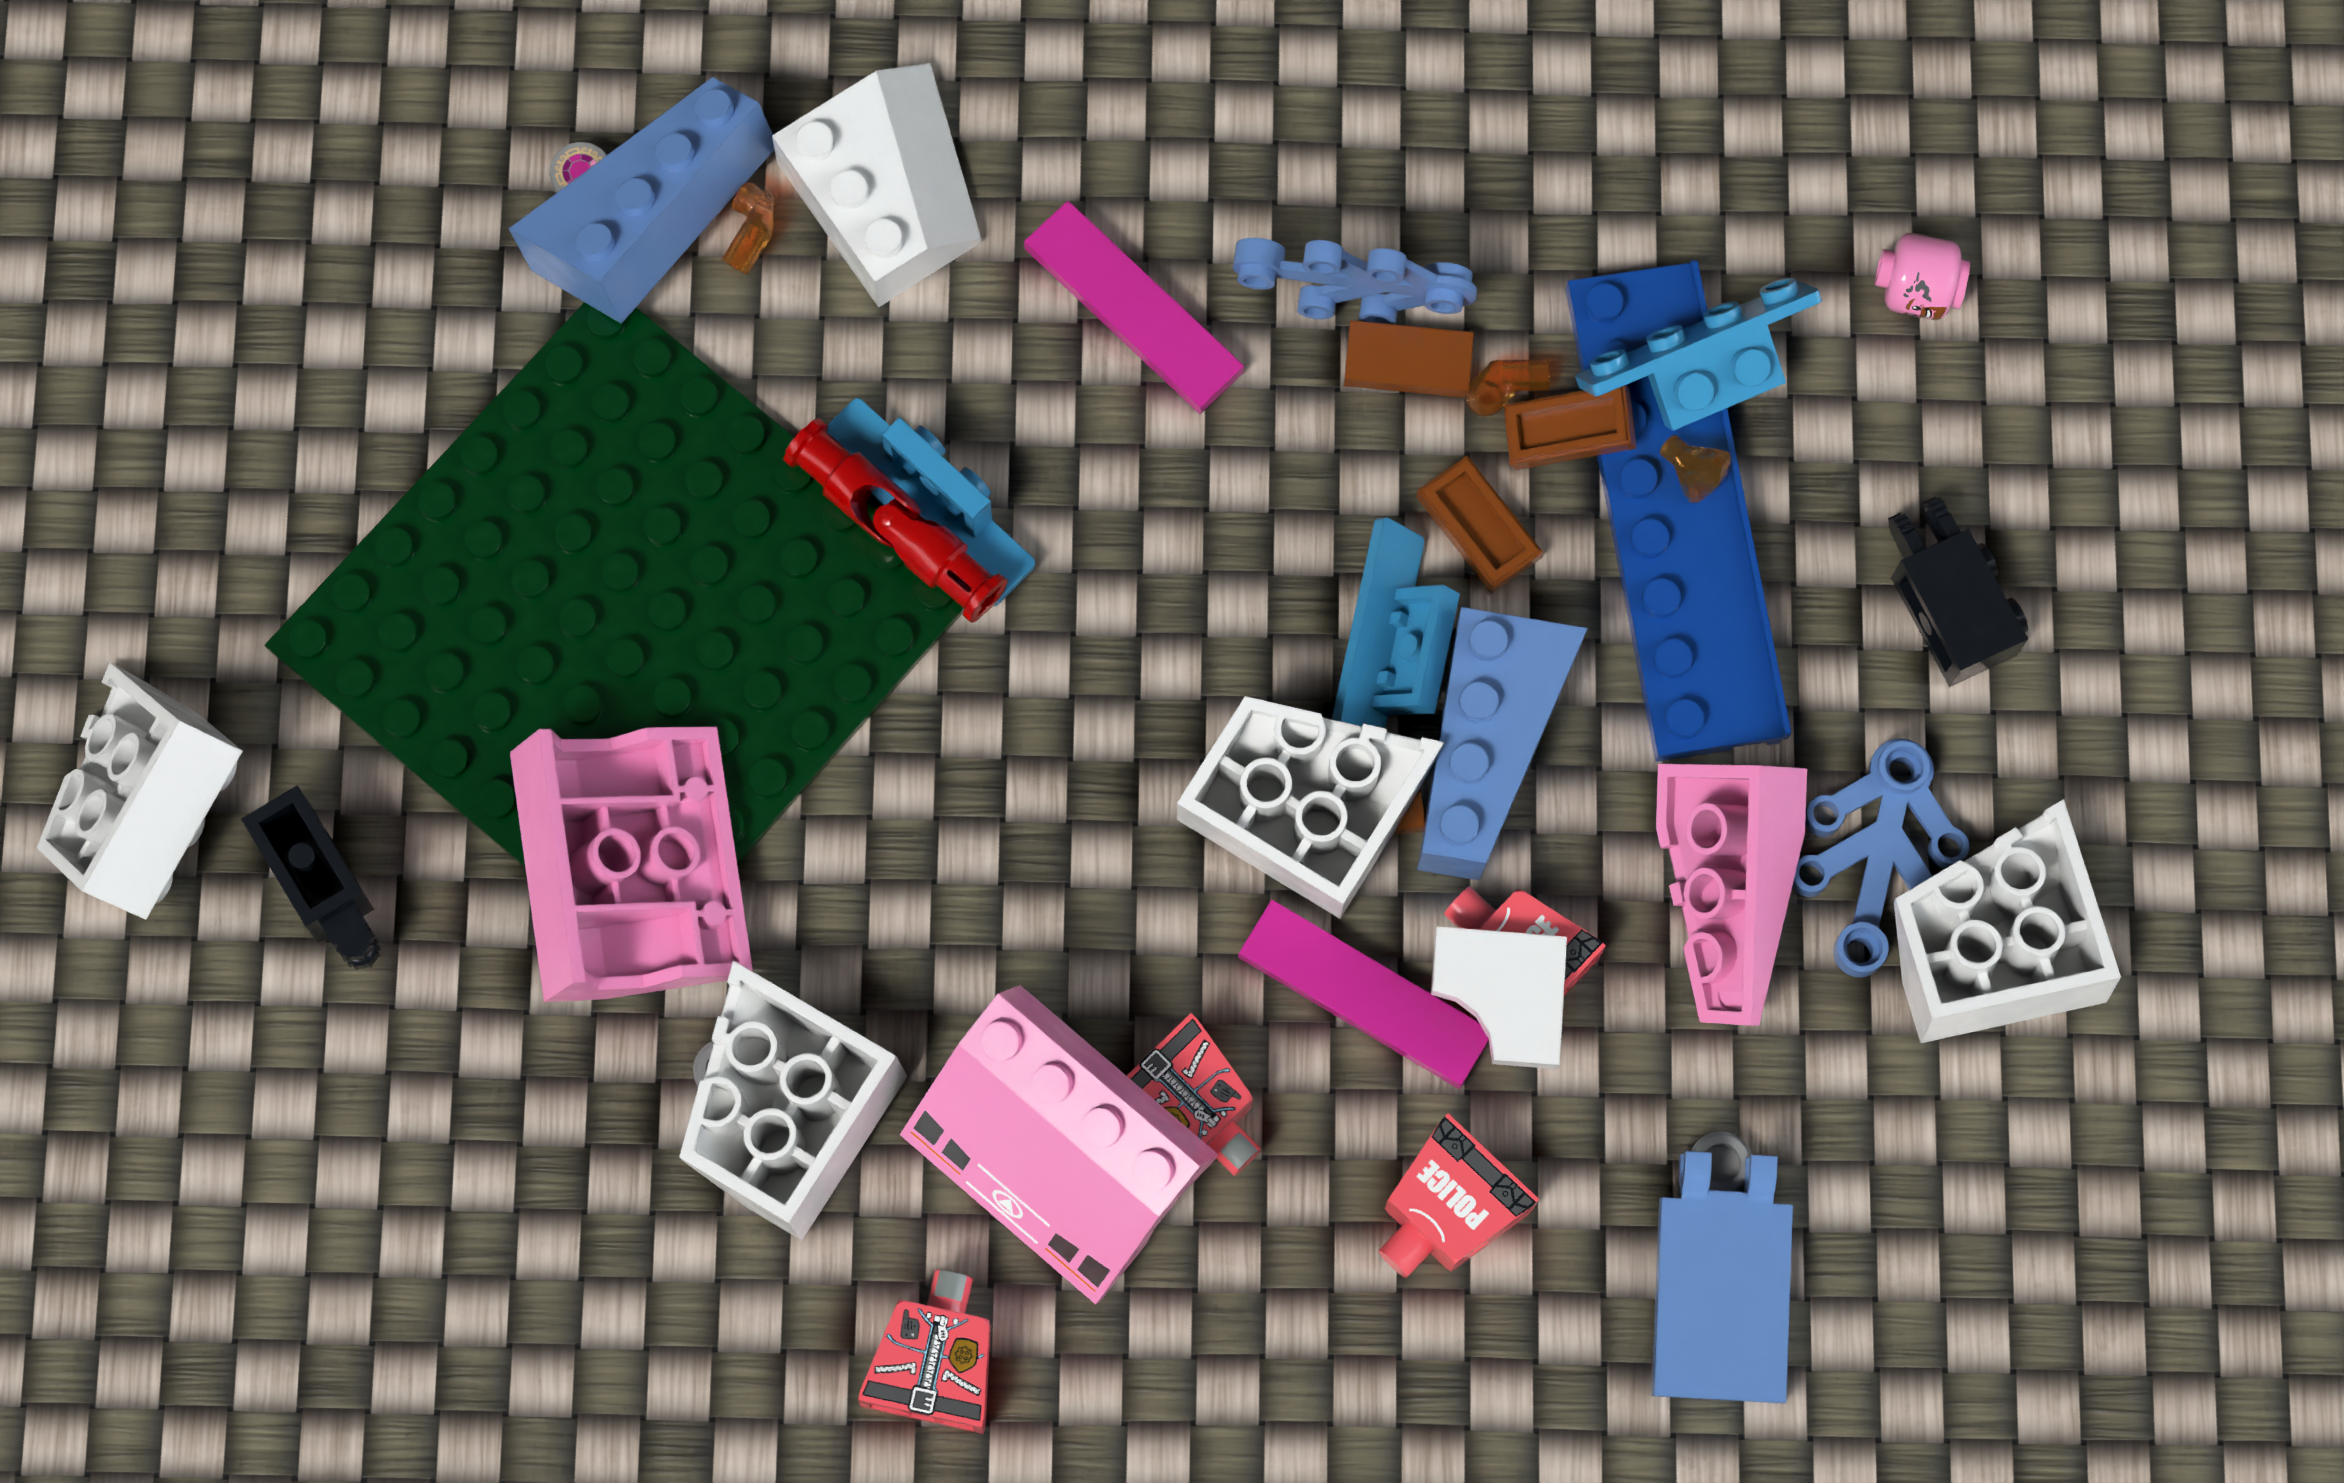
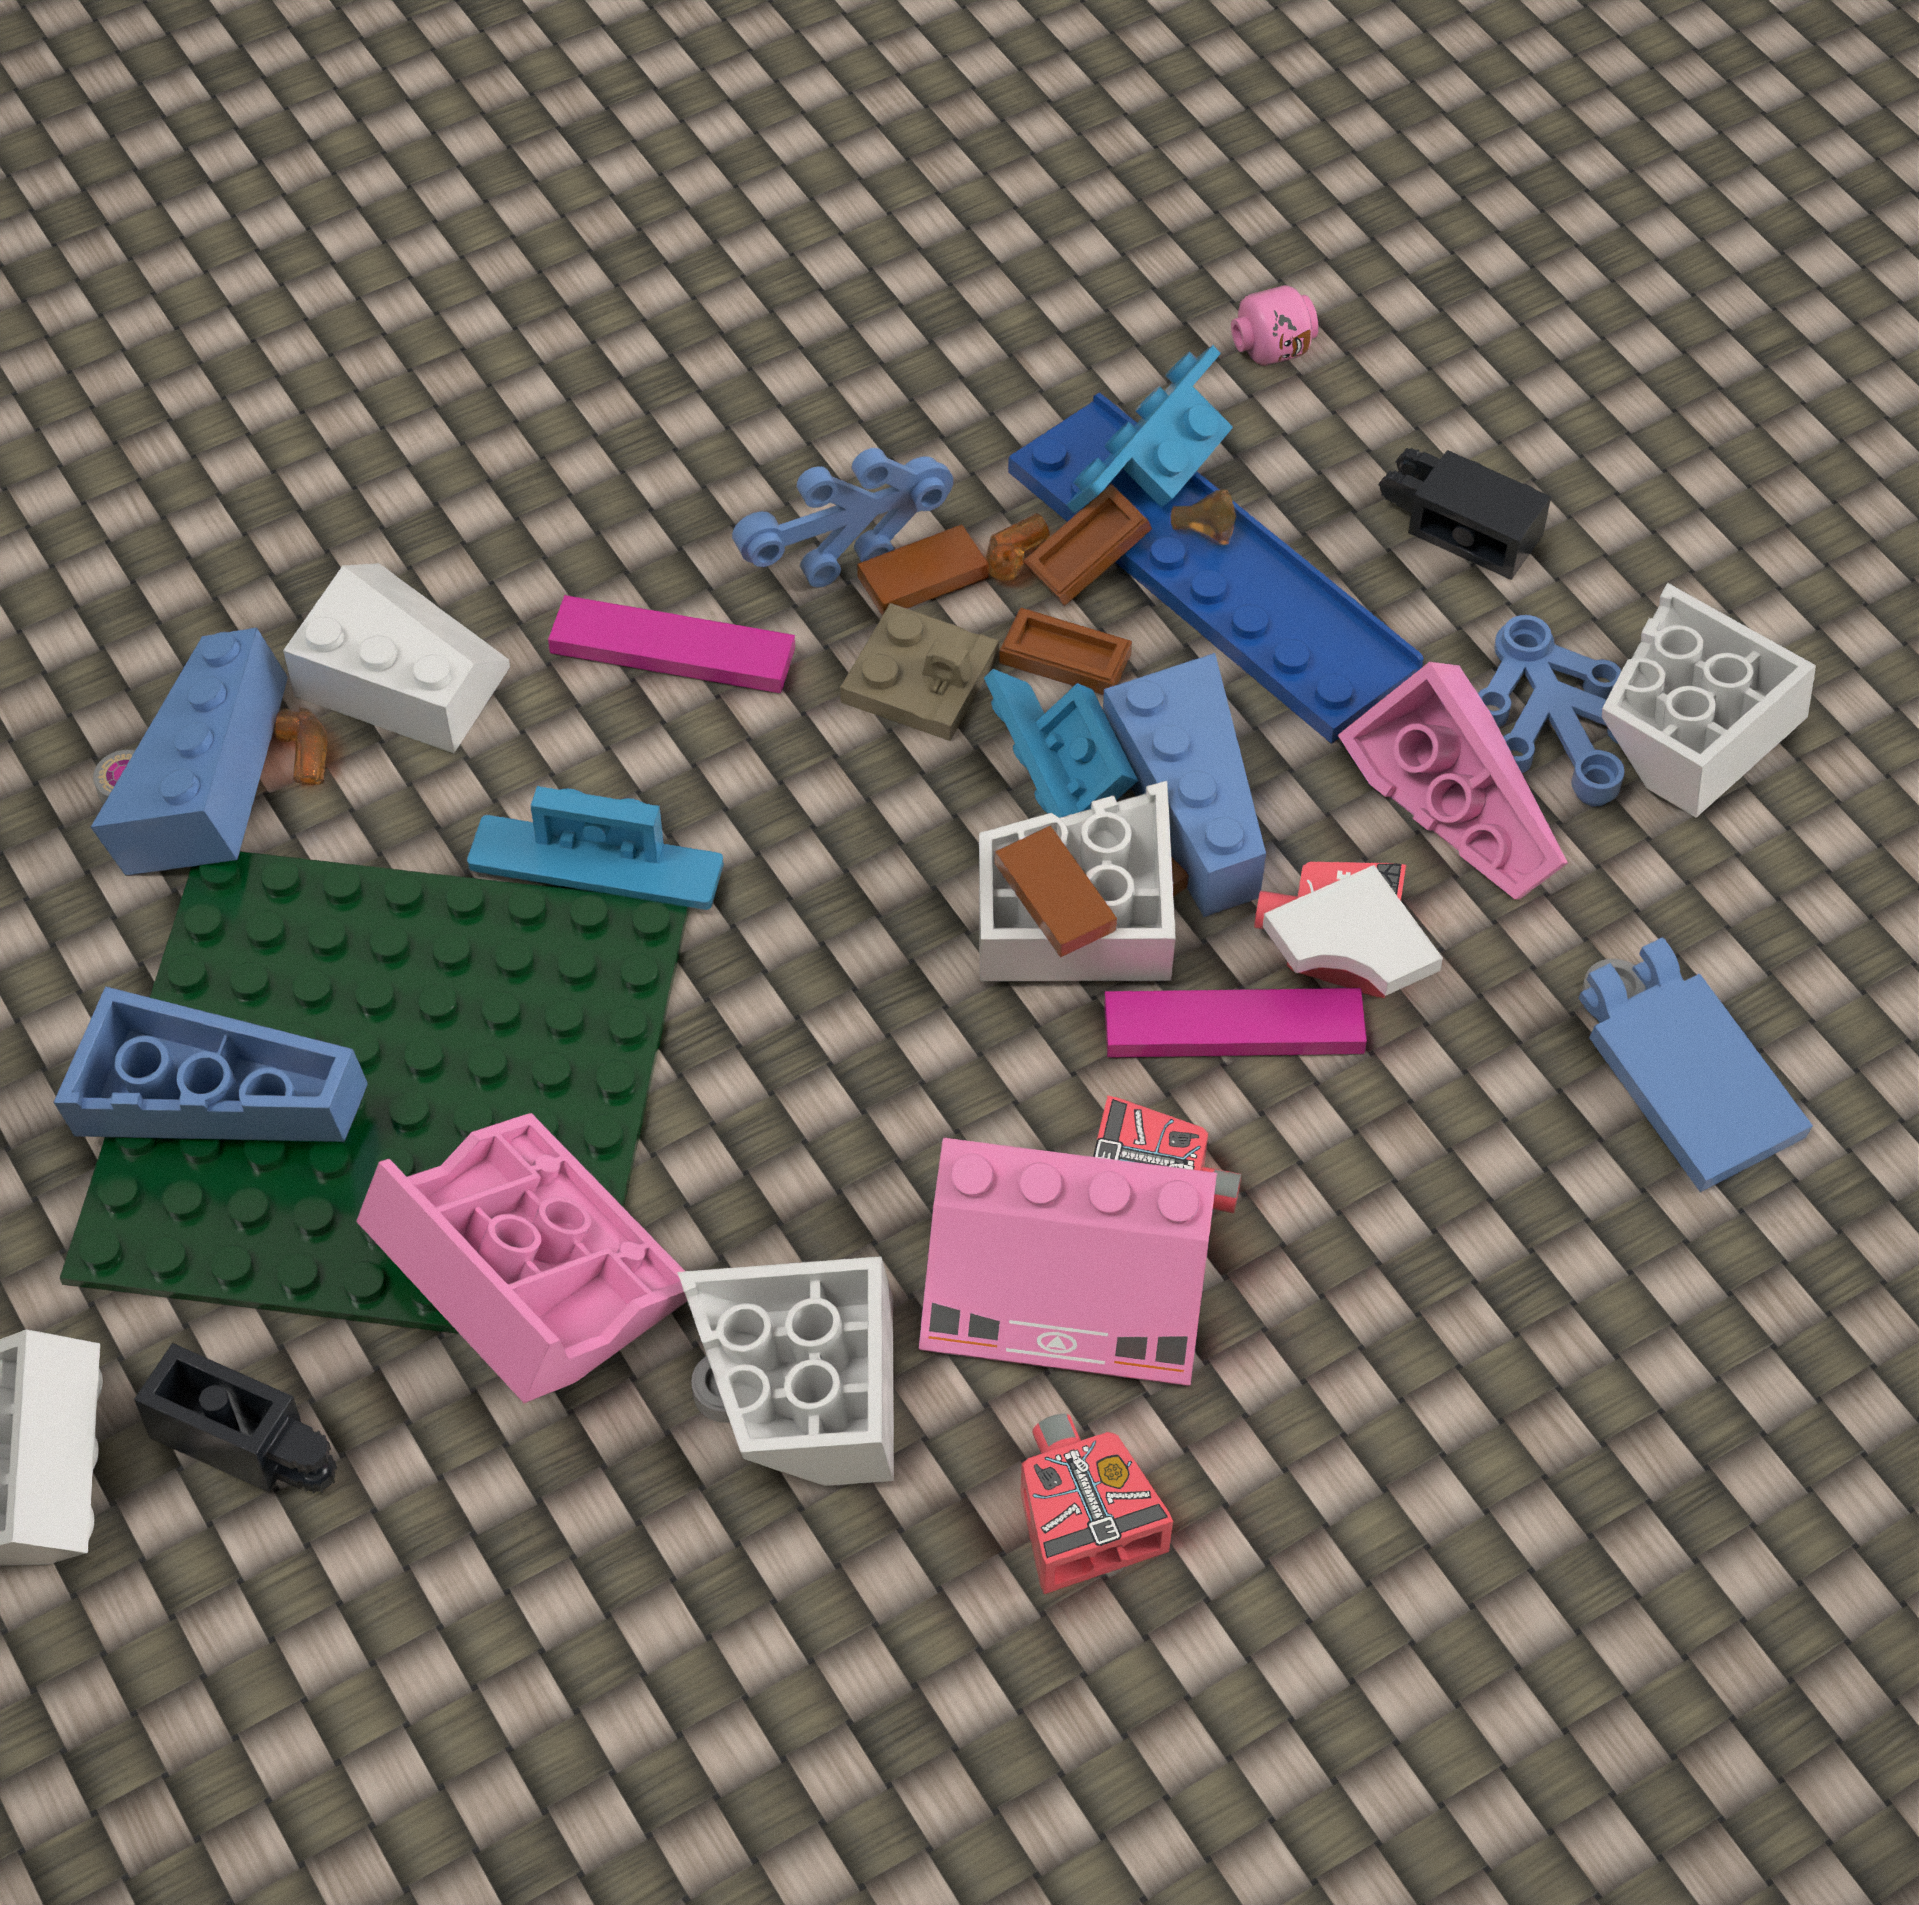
camera: 30 degrees left, 20 degrees down
red piece [783,418,1008,623] -> none
coral torso [1378,1113,1539,1278] -> none
none -> medium blue wedge [53,986,368,1142]
none -> dark tan hinge [840,603,999,741]
none -> dark orange tile [995,825,1117,958]

